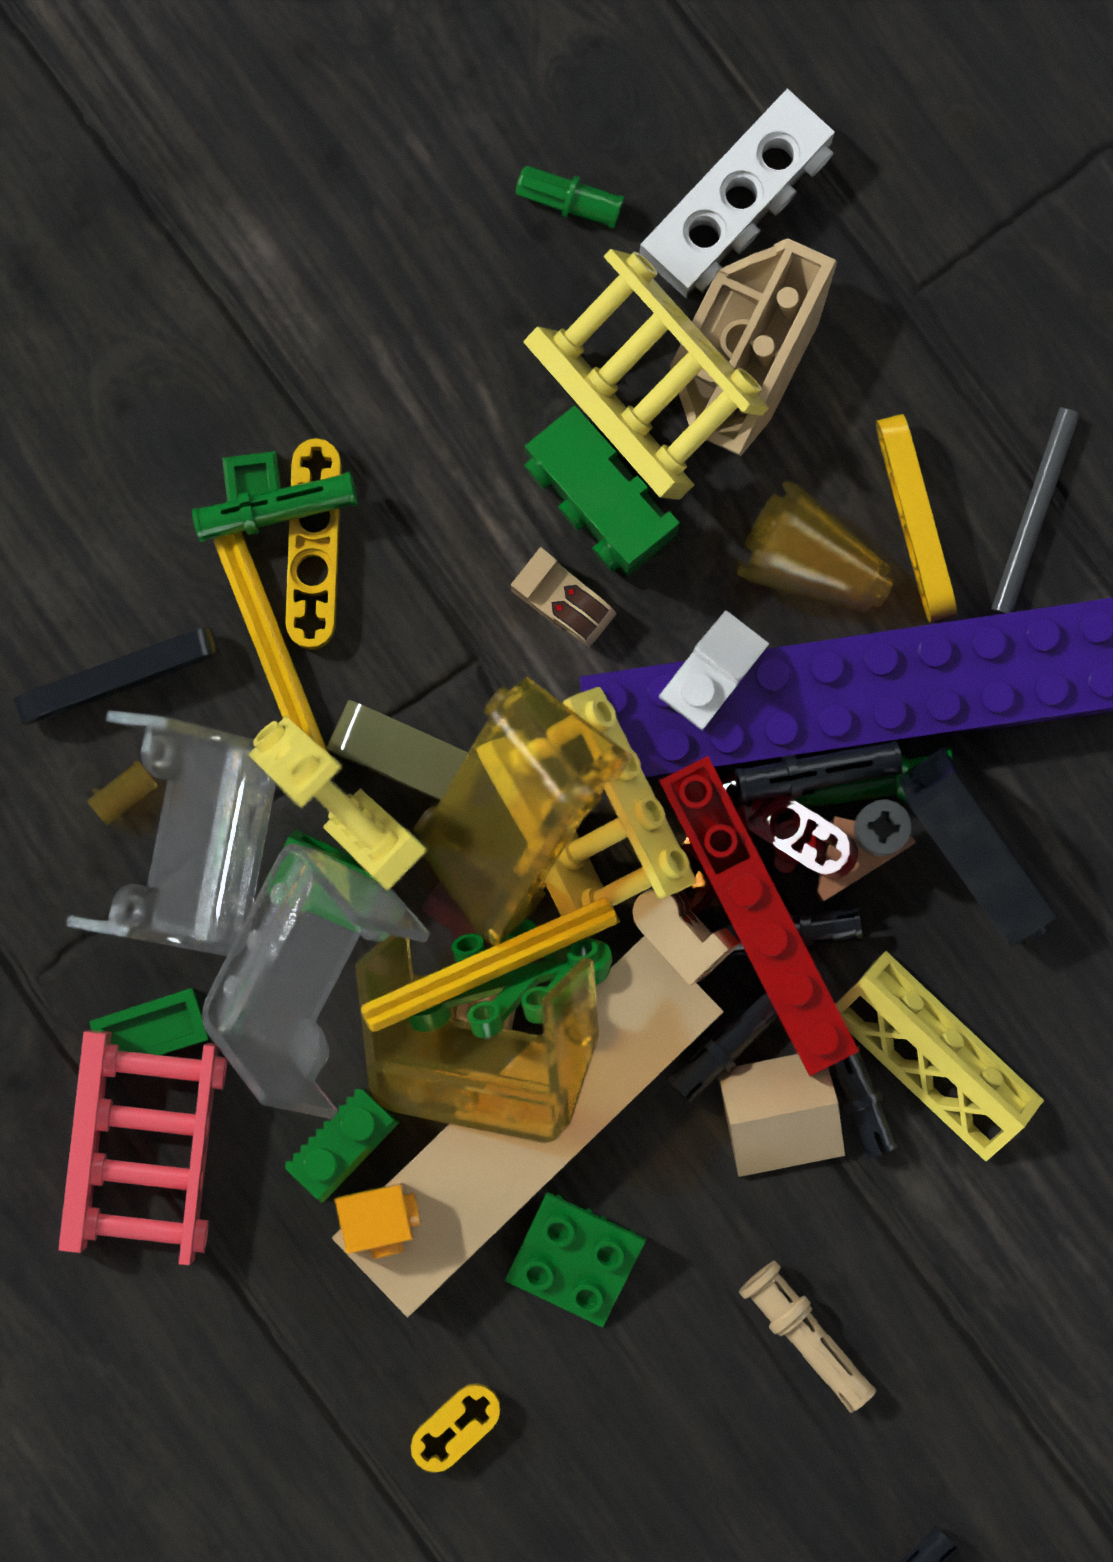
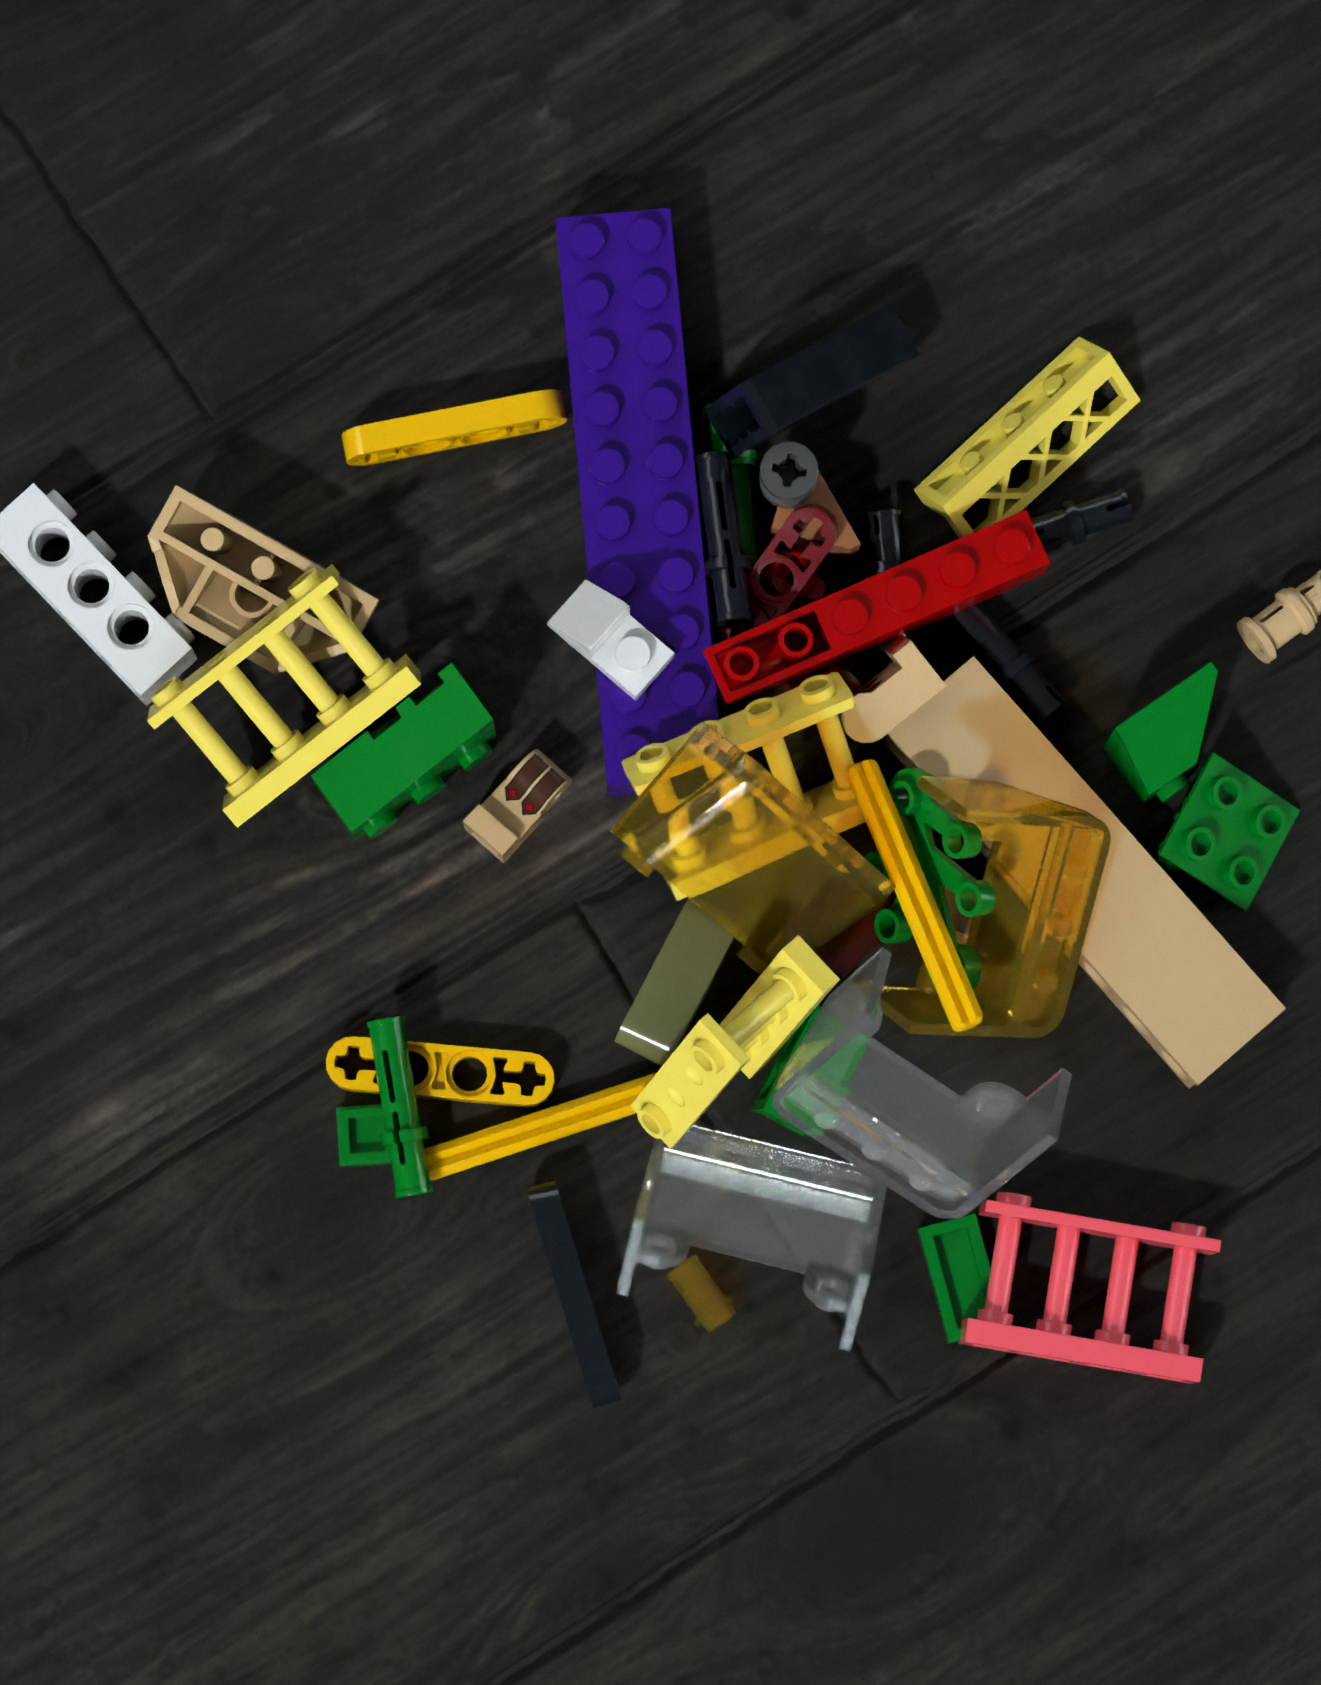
camera: 90 degrees left, 5 degrees down
green brick [285,1088,400,1203] -> none
light orange brick [335,1183,422,1259] -> none
green axle [516,166,624,229] -> none
tan slope [718,1054,845,1177] -> none
clear yellow cone [737,481,893,612] -> none
dark grey bar [991,407,1080,614] -> none
none -> green slope [1103,662,1218,804]

